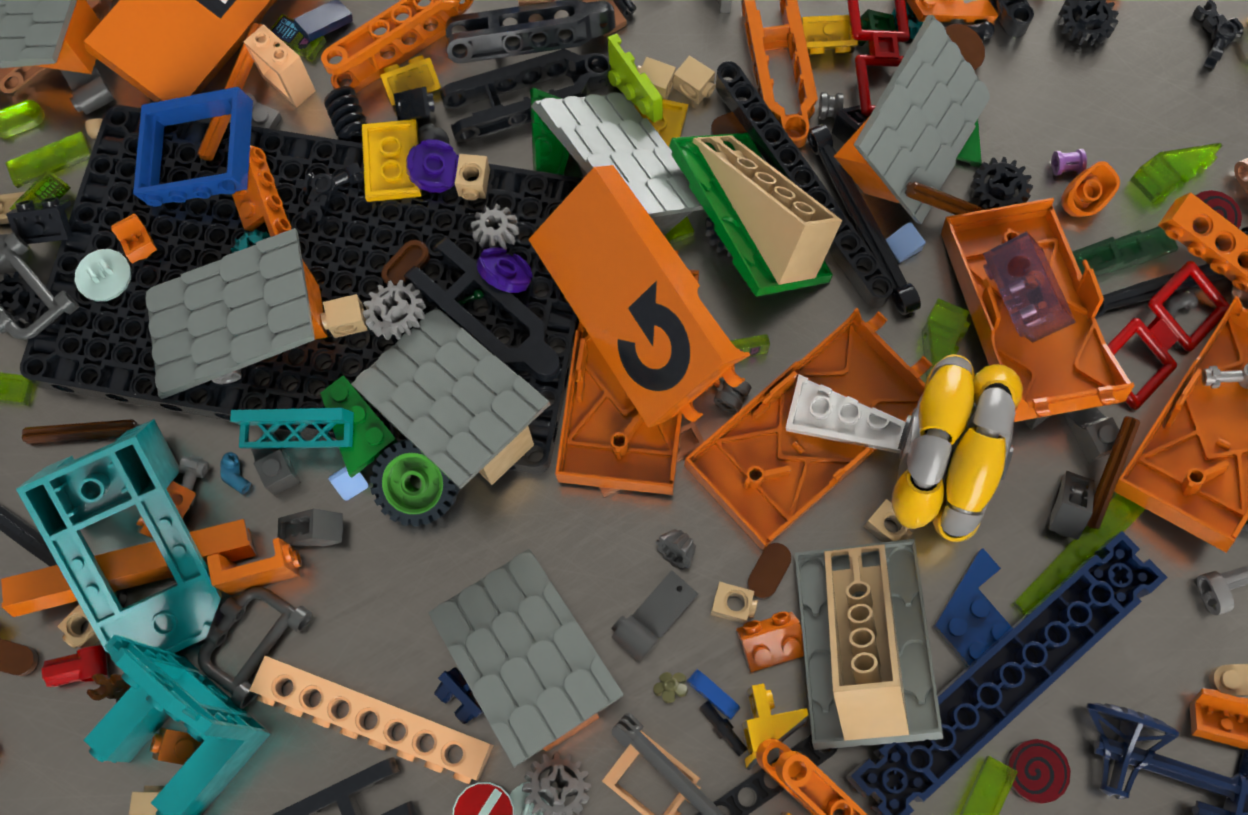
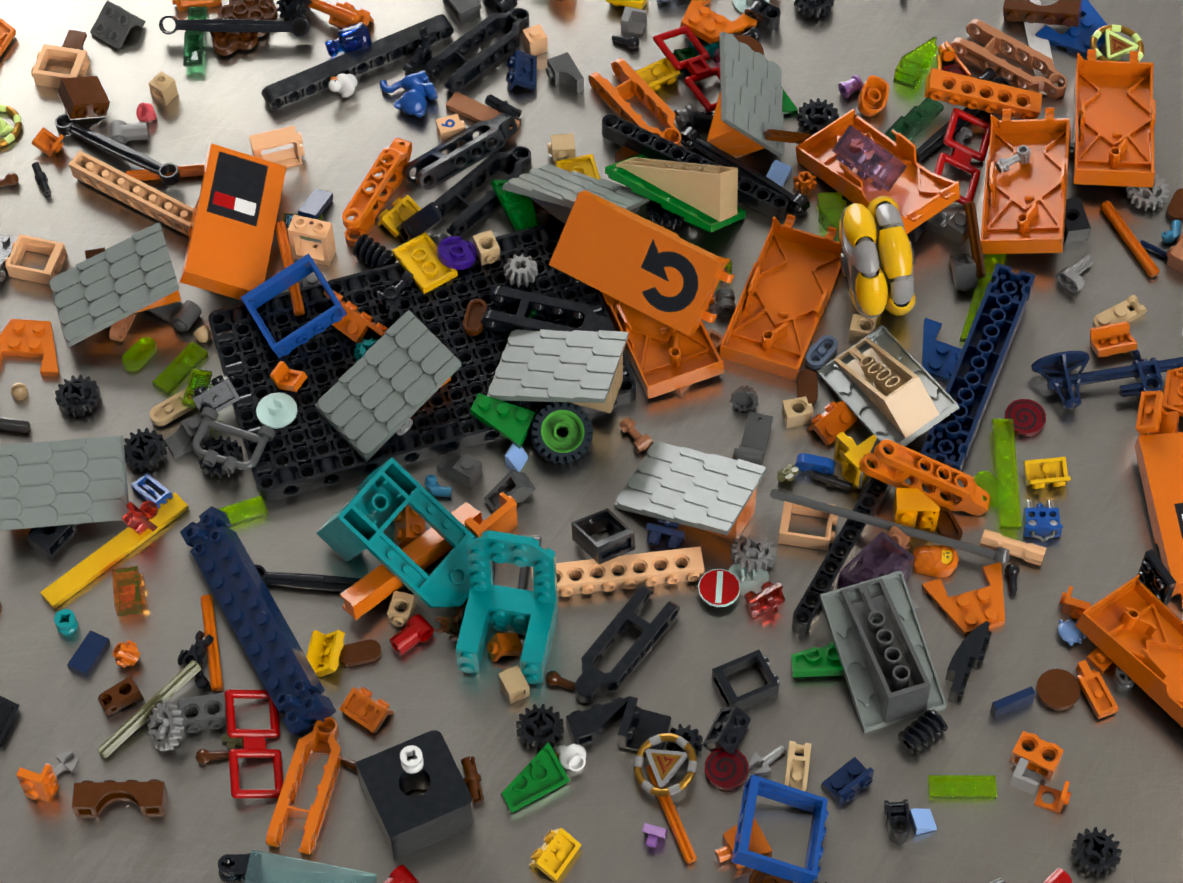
camera: 30 degrees left, 15 degrees down
reddish brown axle [22,419,138,444] -> none
teal fence [230,408,354,449] -> none
tan brick [321,294,368,338] -> none
light grey gear [362,280,426,340] -> none
dark purple tile [477,247,533,293] -> none
lime wing [608,33,663,123] -> none
tan brick [673,55,716,105] -> none
white wing [785,374,906,454] -> none
none -> black window [571,508,635,564]
none -> nougat bar [619,417,653,453]
none -> orange gear [793,171,817,195]
none -> sand blue plate [805,335,838,370]
none -> orange plant [936,41,972,77]

